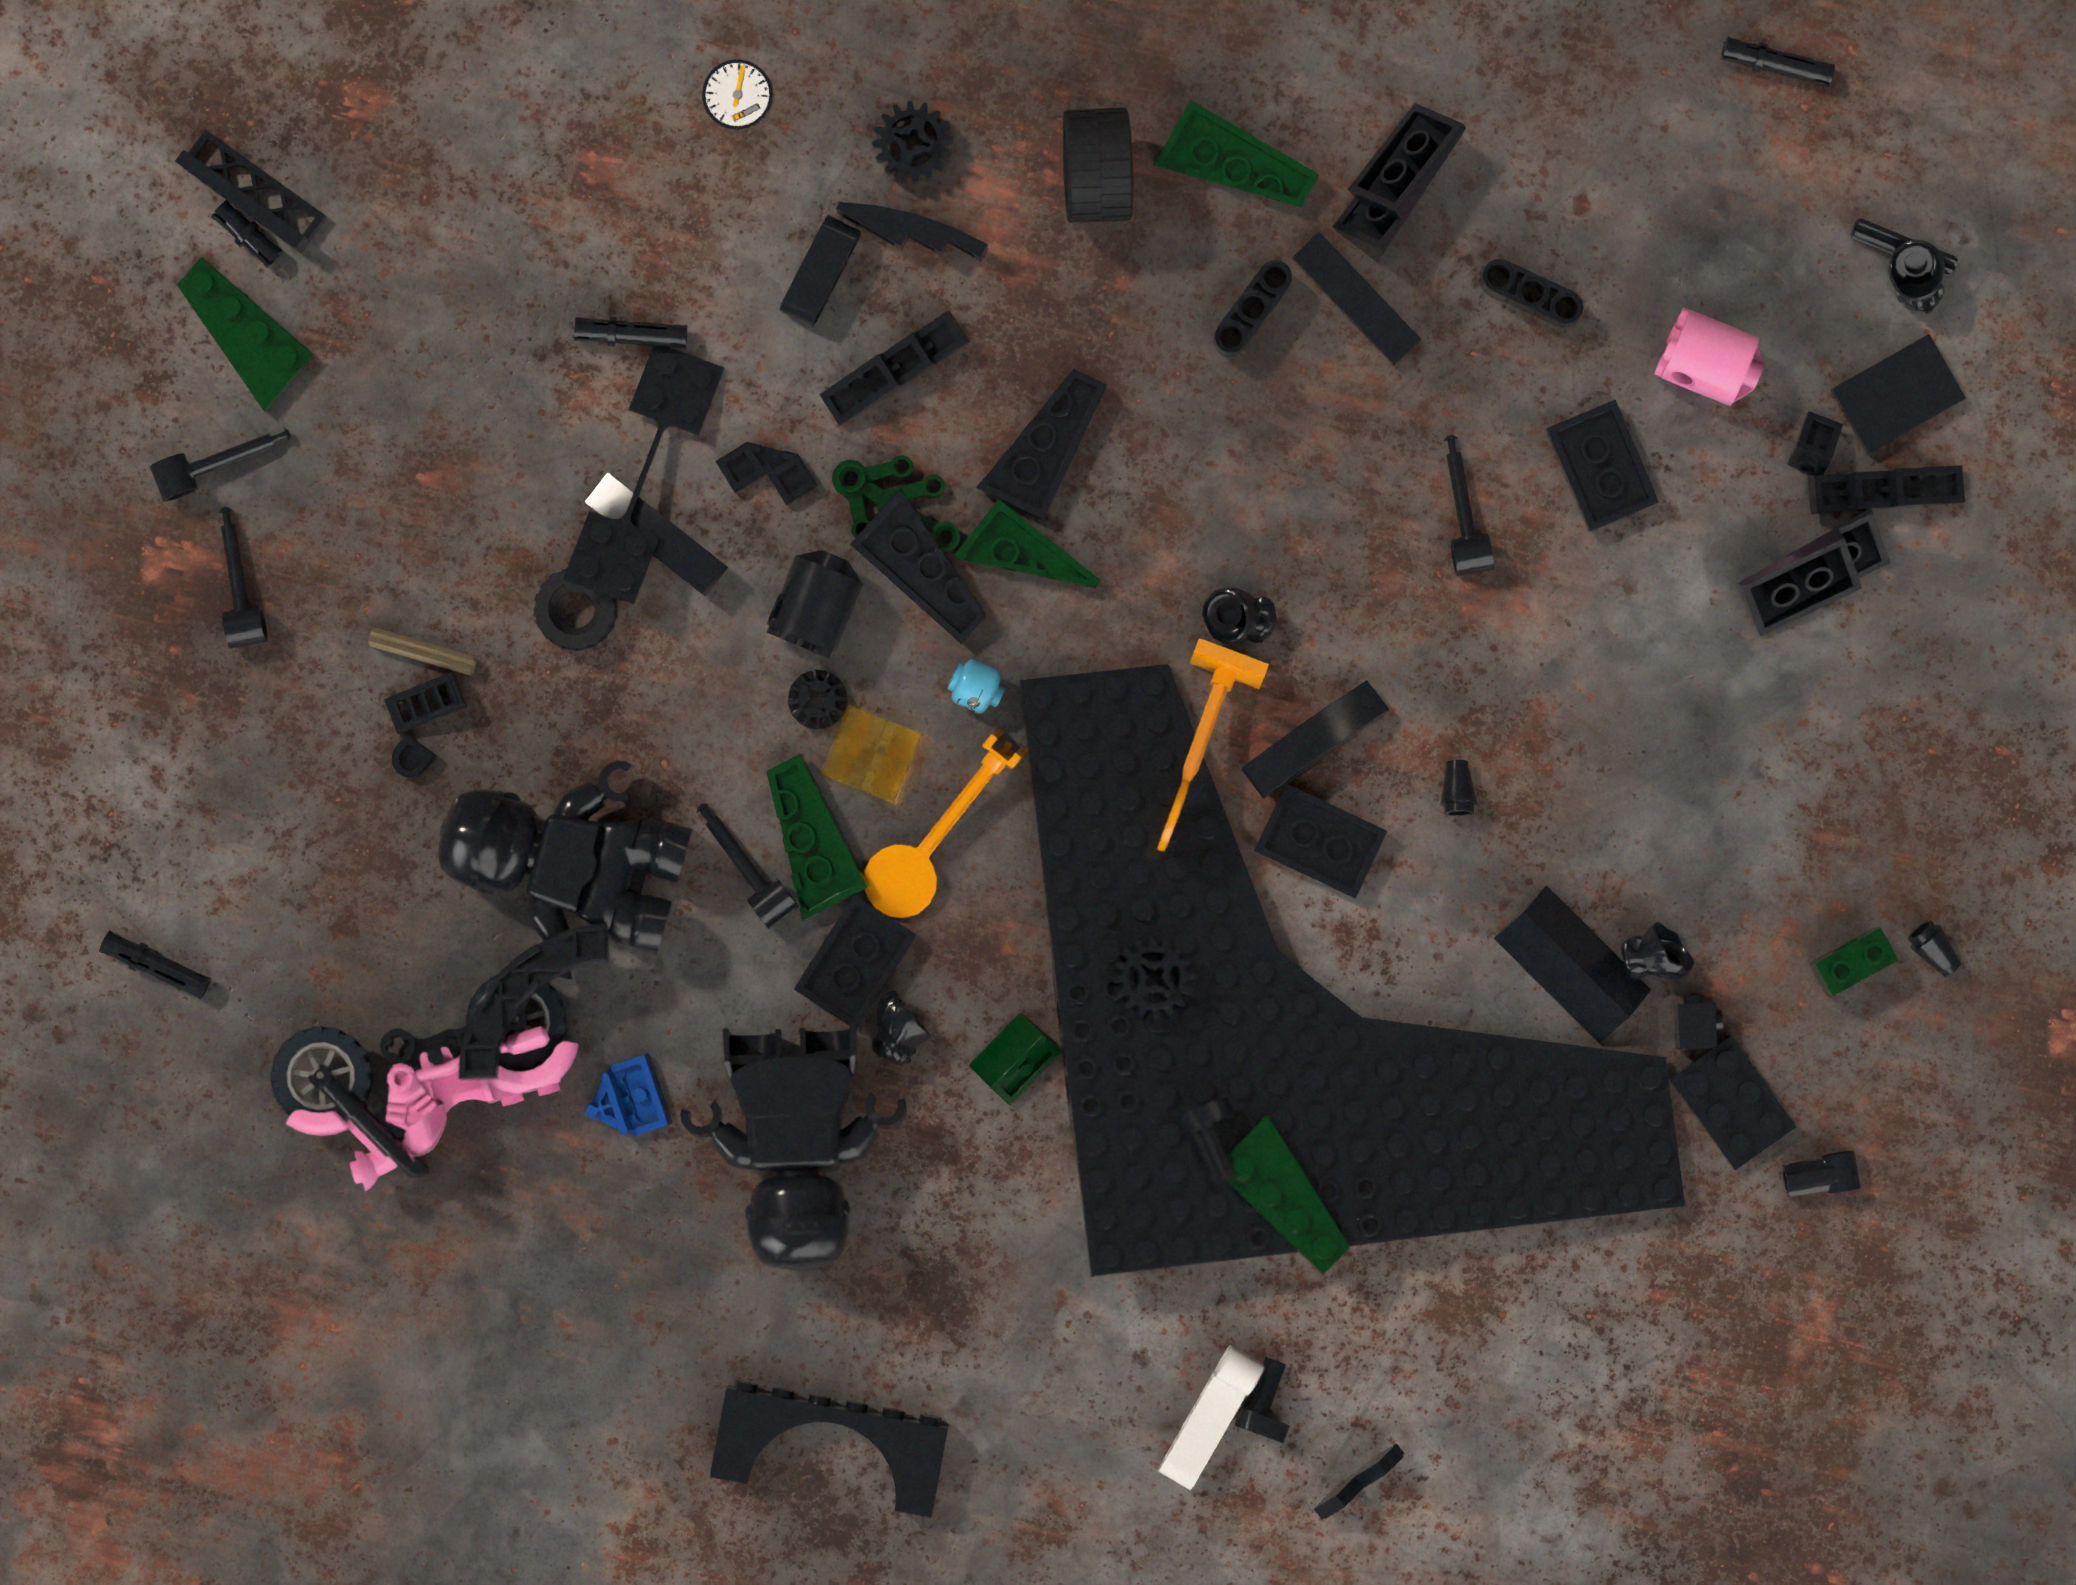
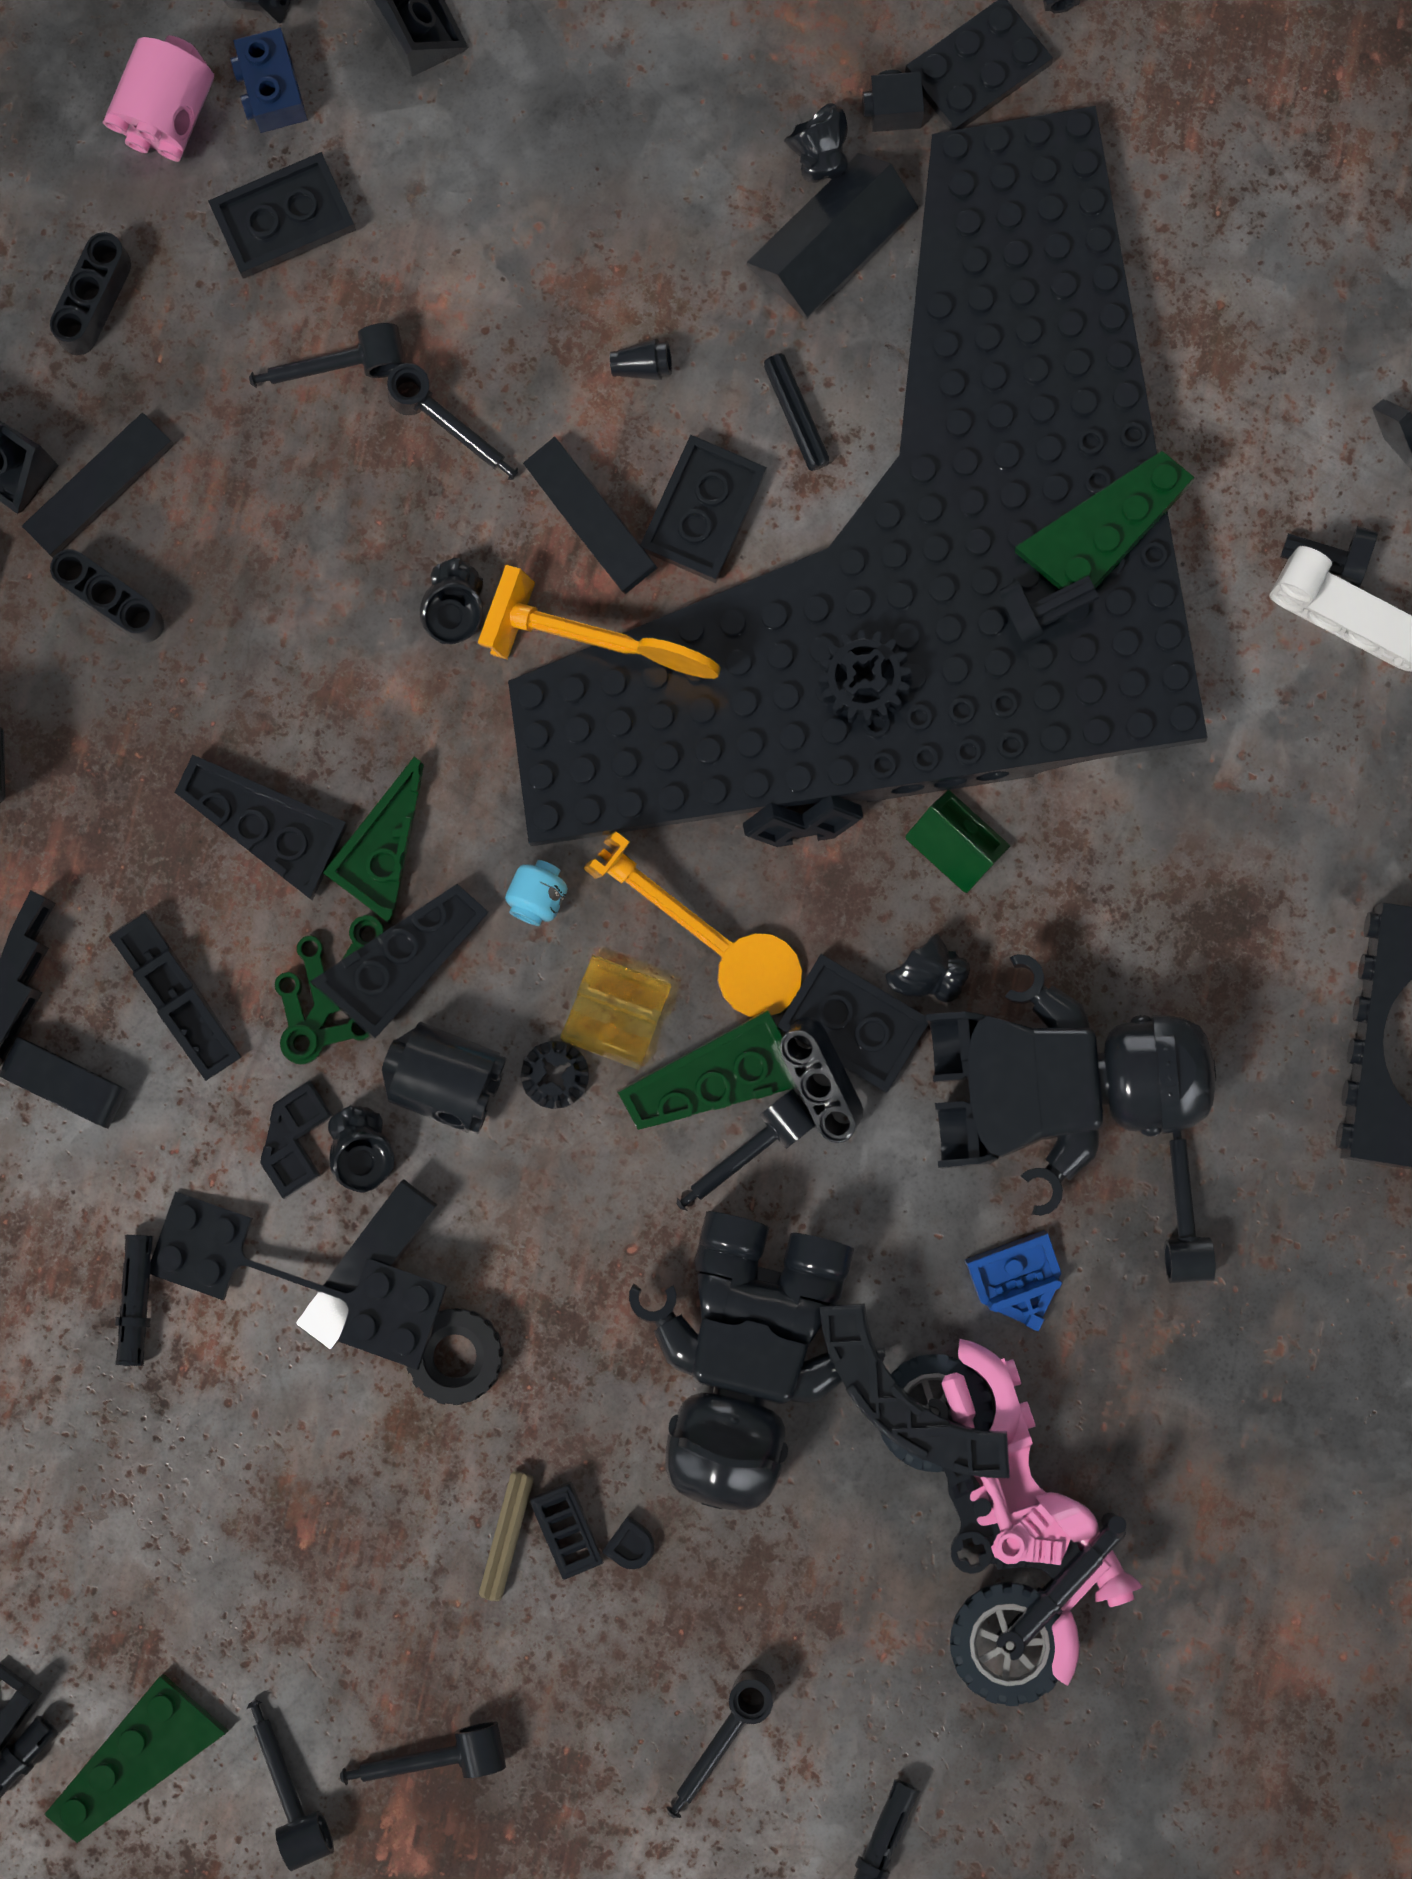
camera: 90 degrees left, 5 degrees down
none -> dark blue brick [230,28,308,133]
none -> black hair [328,1105,394,1193]
none -> black piece [387,363,518,480]
none -> black piece [667,1669,776,1818]
none -> black tile [743,794,864,847]
none -> black axle [764,353,829,471]
none -> black beam [780,1017,864,1143]
none -> black piece [1164,1131,1216,1283]

